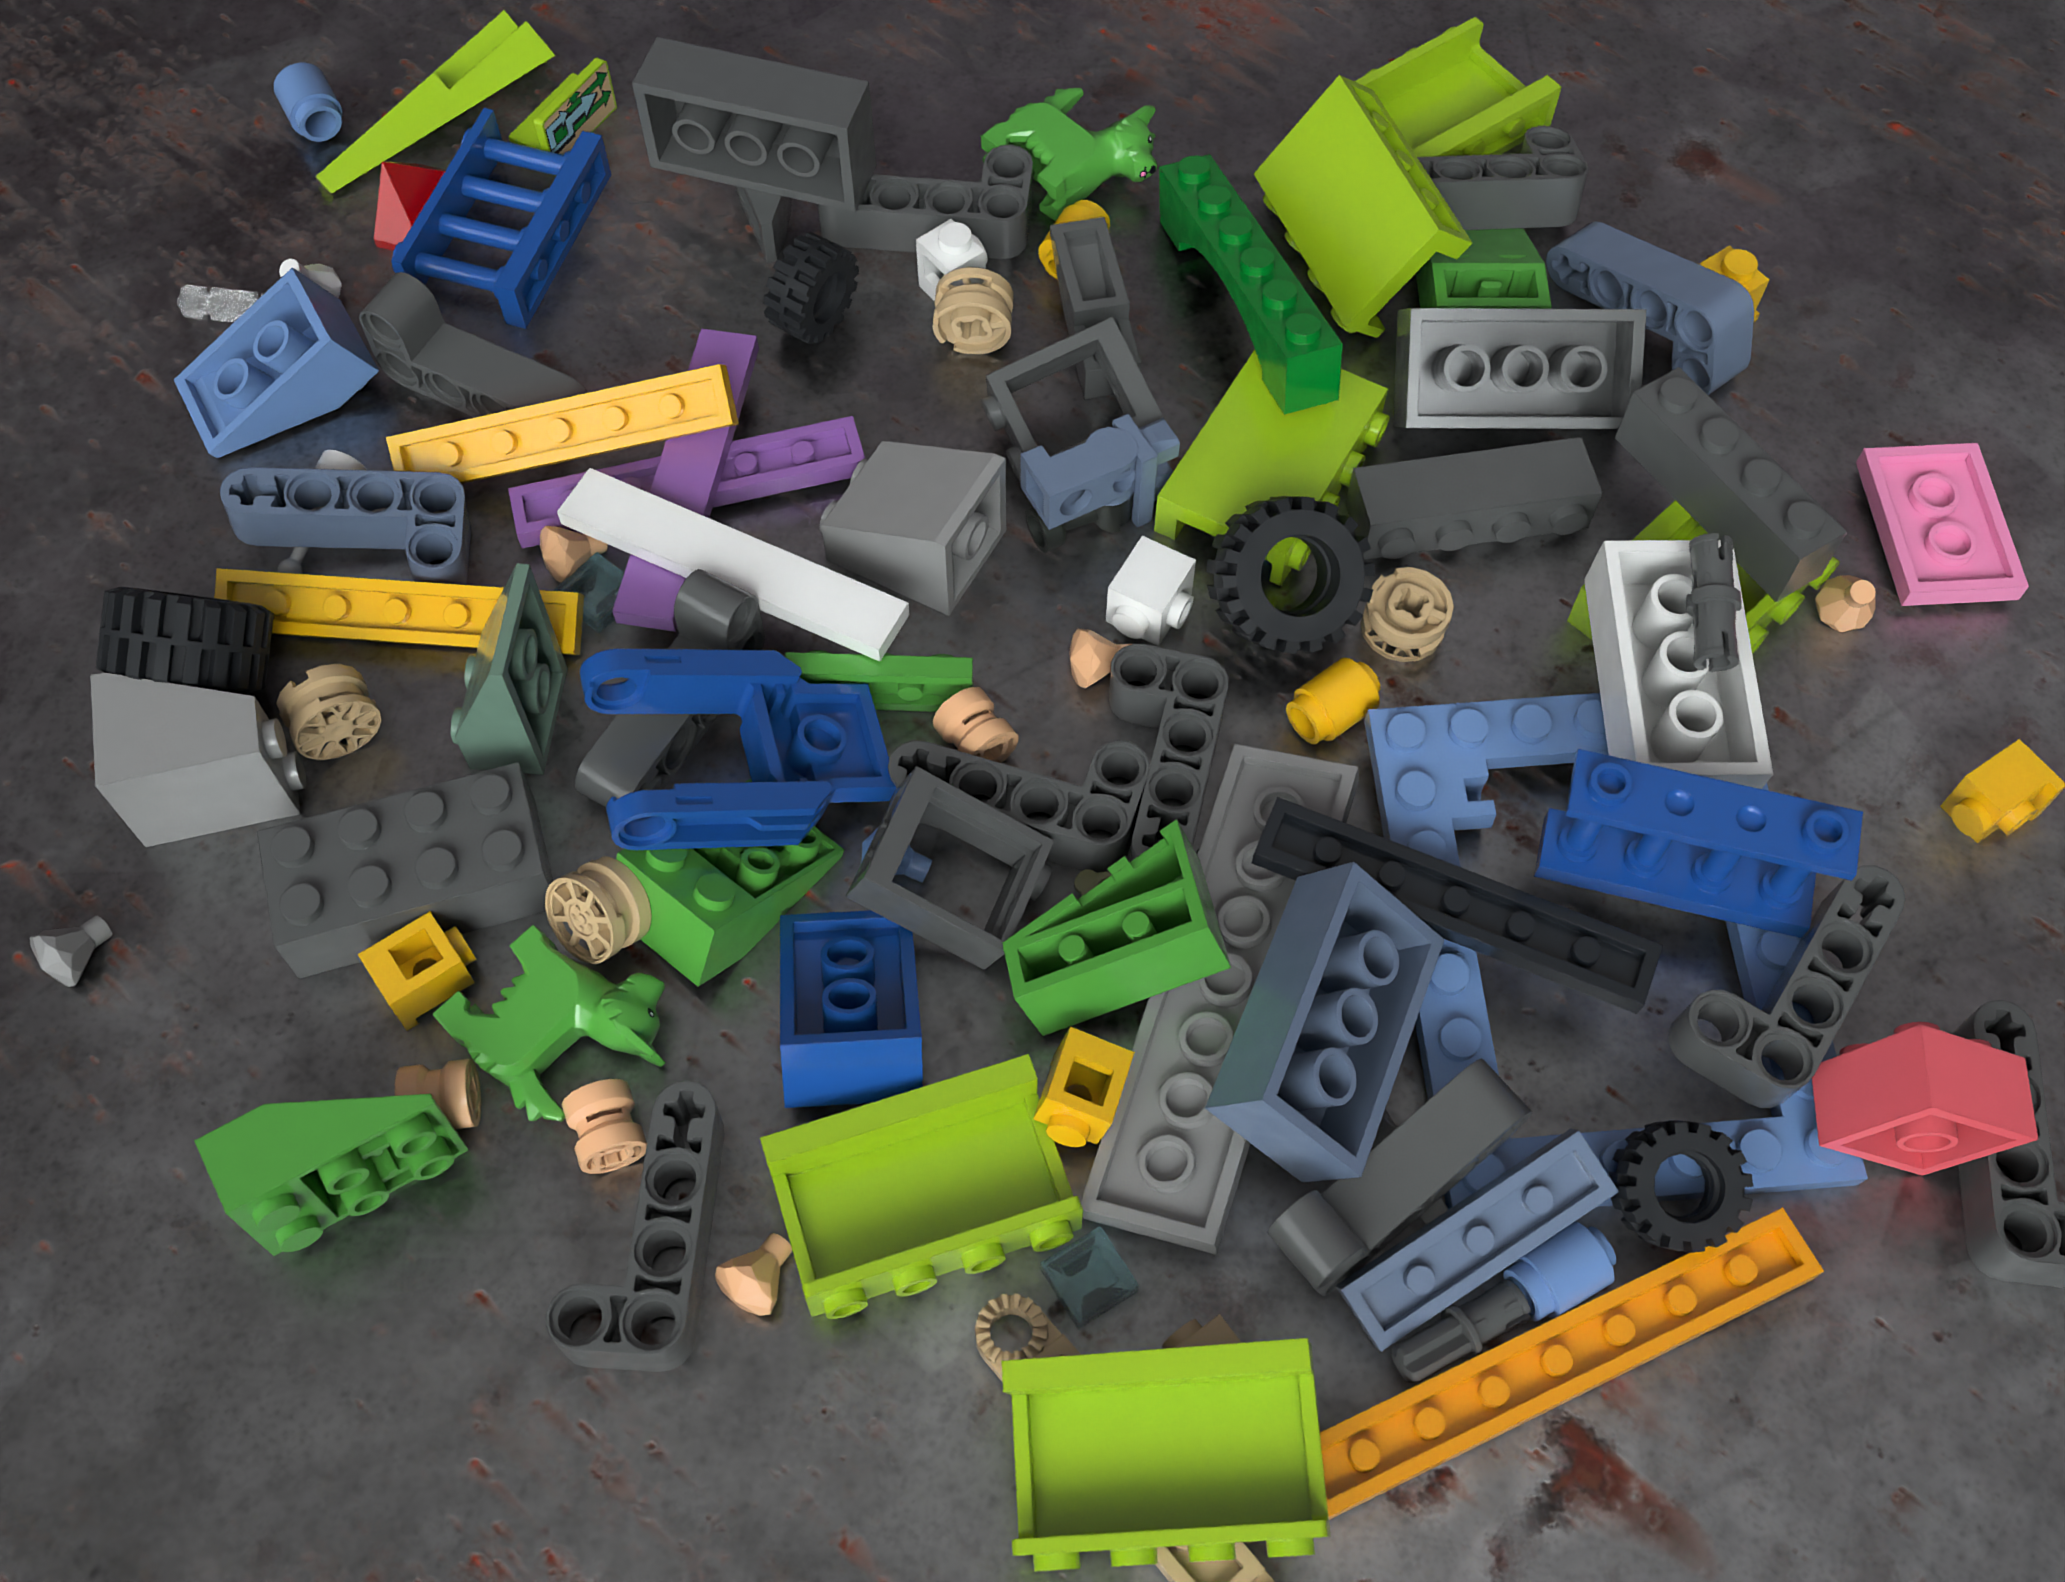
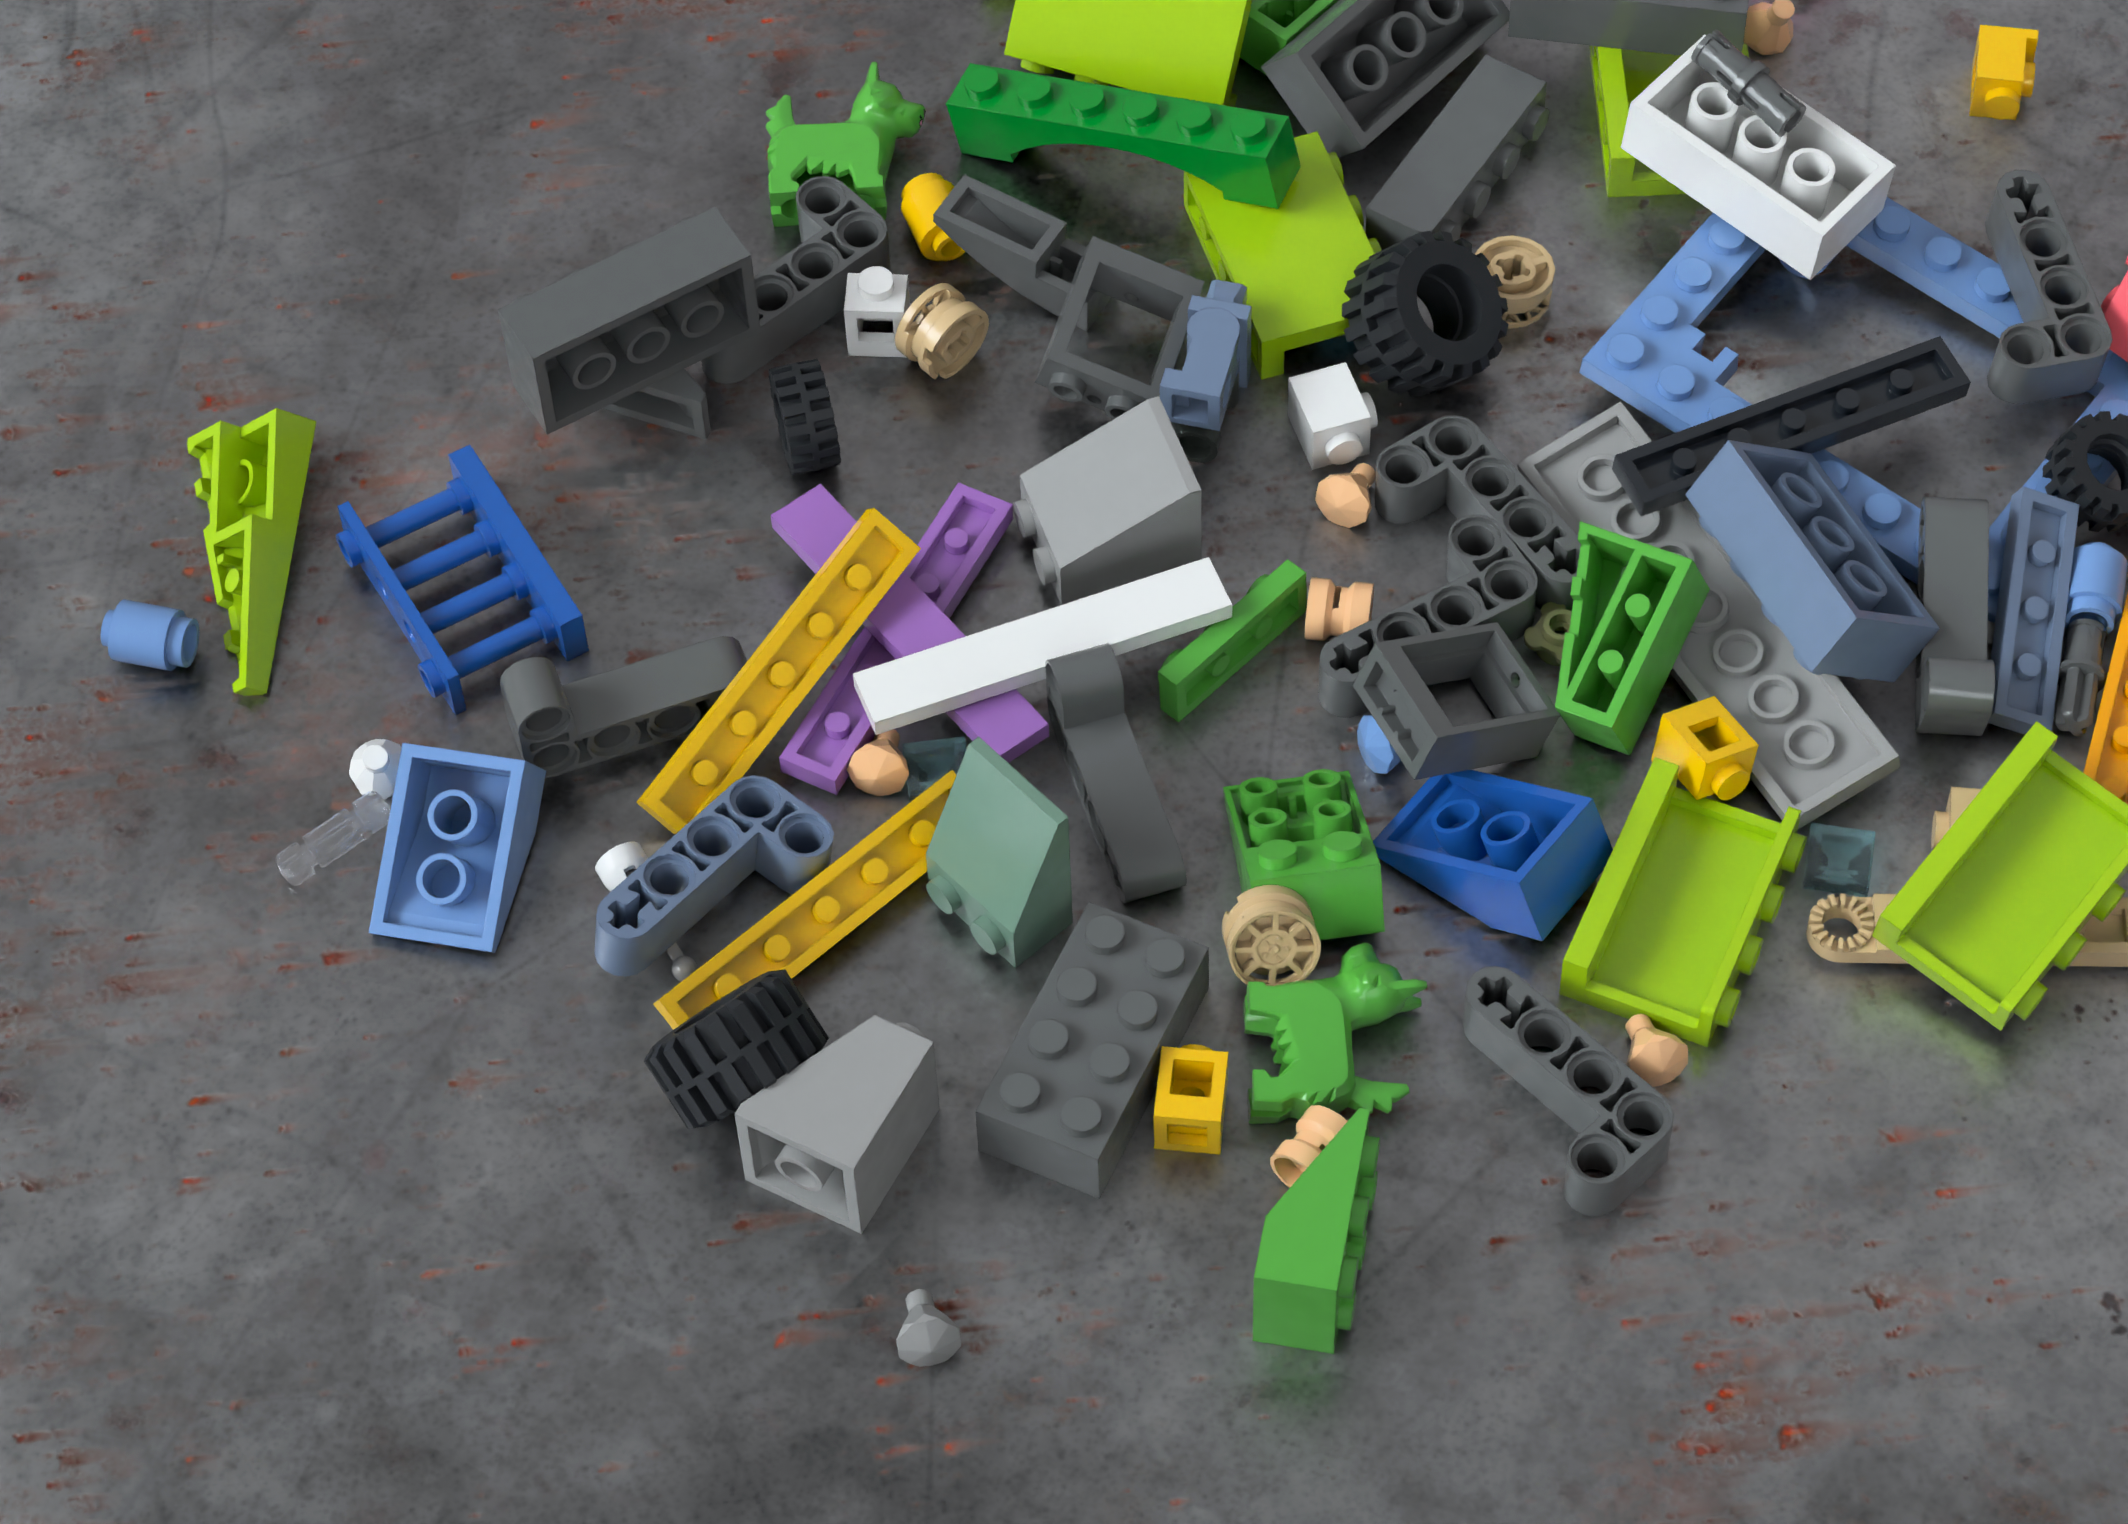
camera: 45 degrees left, 5 degrees down
tan wheel [276,664,382,760] -> none
red slope [374,161,446,251] -> none
panel [508,57,617,155] -> none
light nougat wheel [562,1079,647,1174] -> none
blue plate [580,649,896,850] -> none
yellow brick [1286,657,1381,744] -> none
blue fence [1534,749,1863,938] -> none

